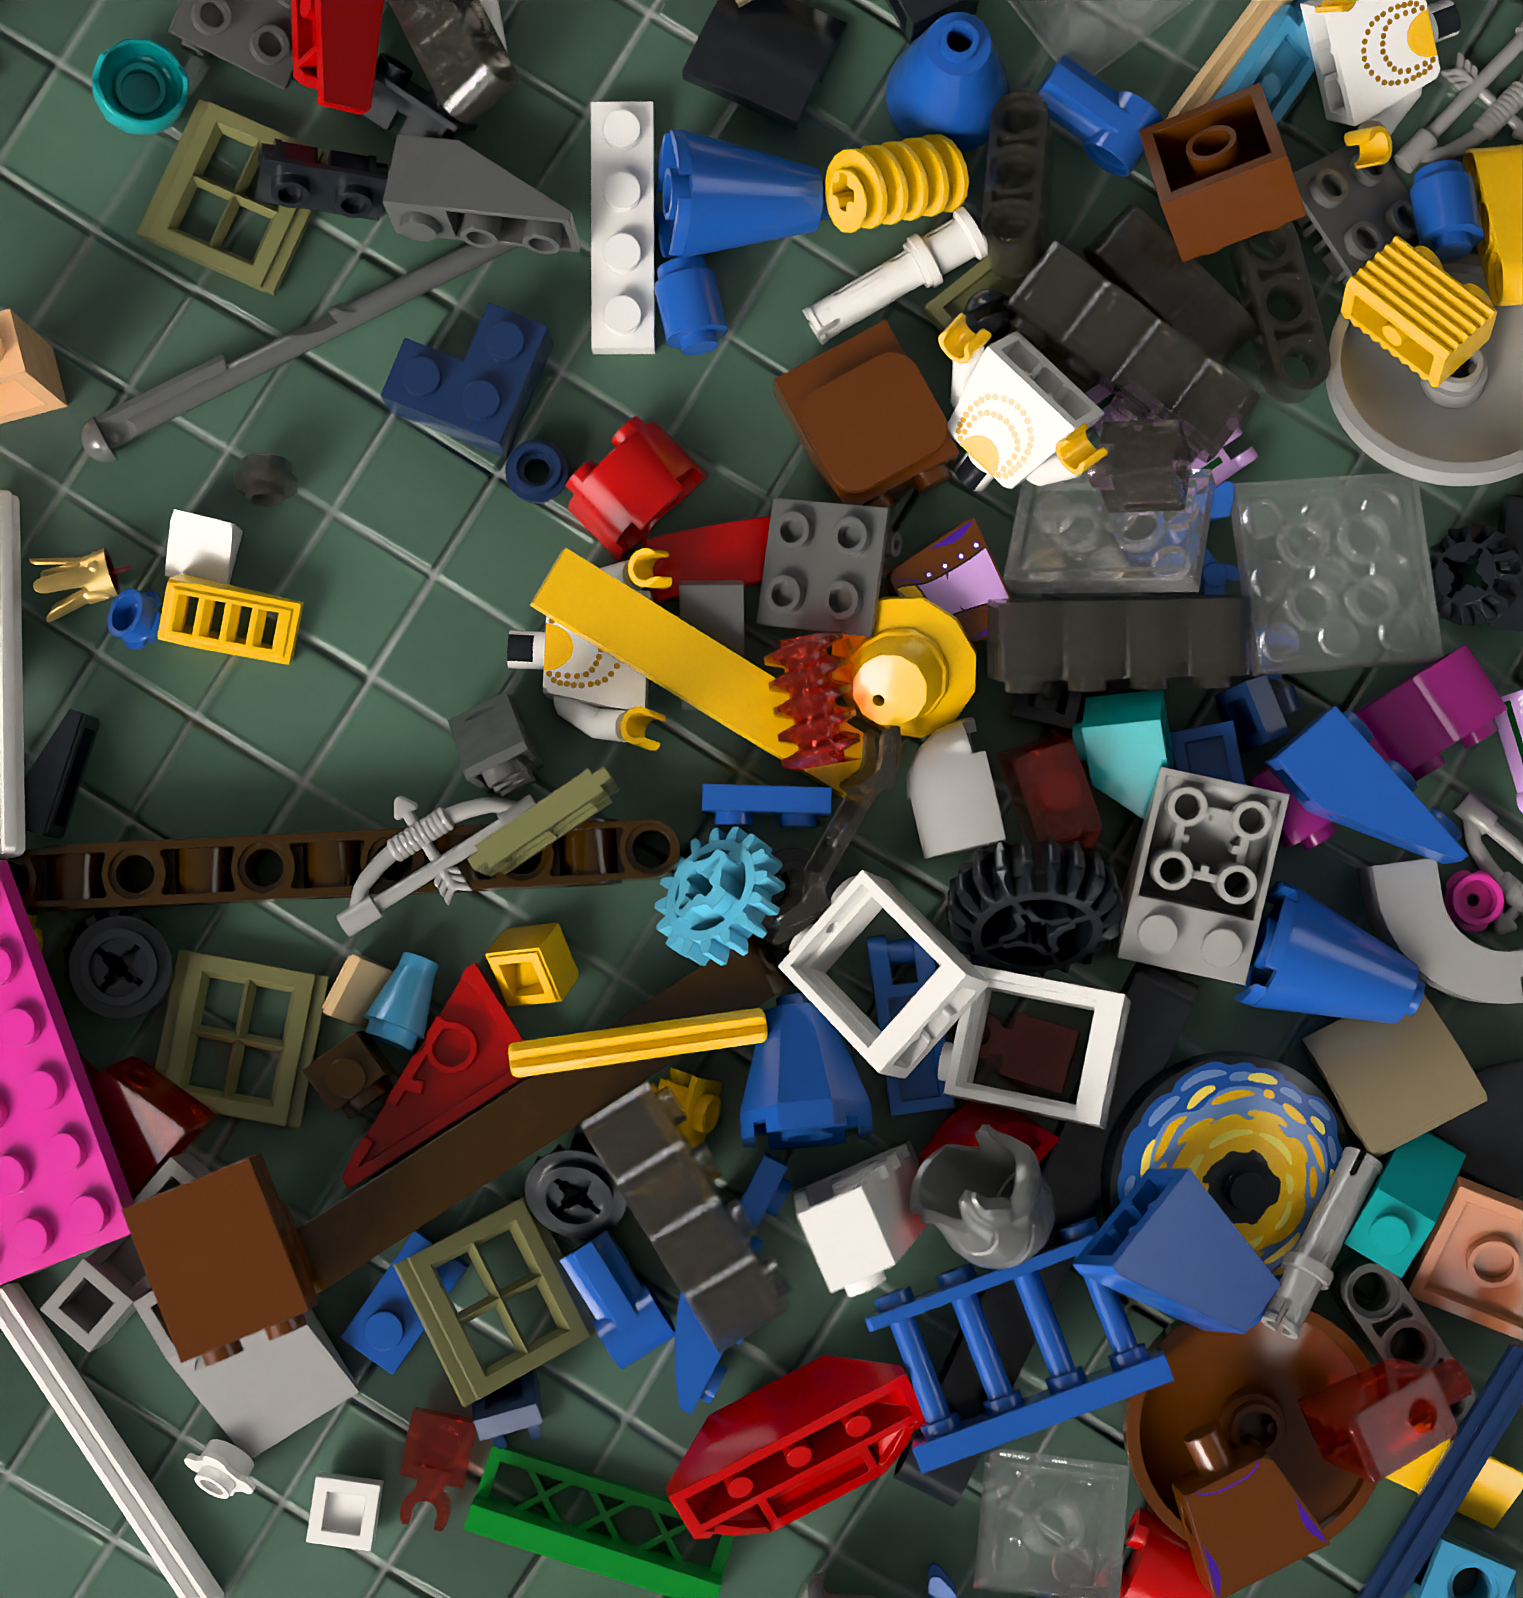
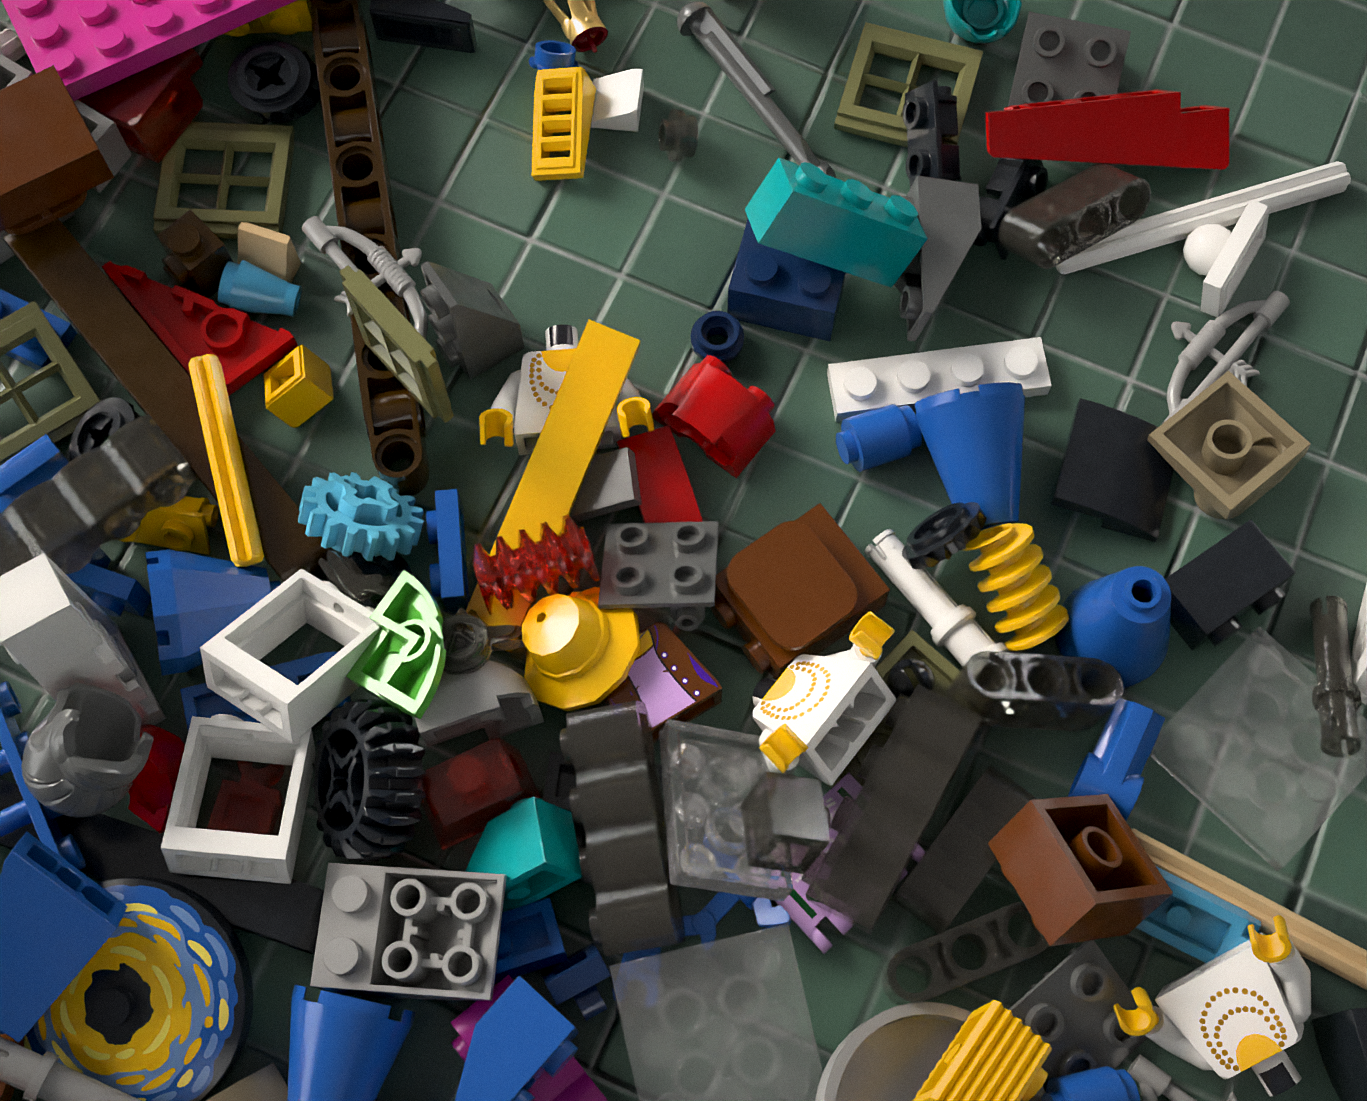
camera: 85 degrees right, 15 degrees down
none -> bright green brick [346,570,446,719]
none -> clear smoke tile [441,614,492,675]
none -> teal brick [745,158,928,288]
none -> black gear [902,502,987,569]

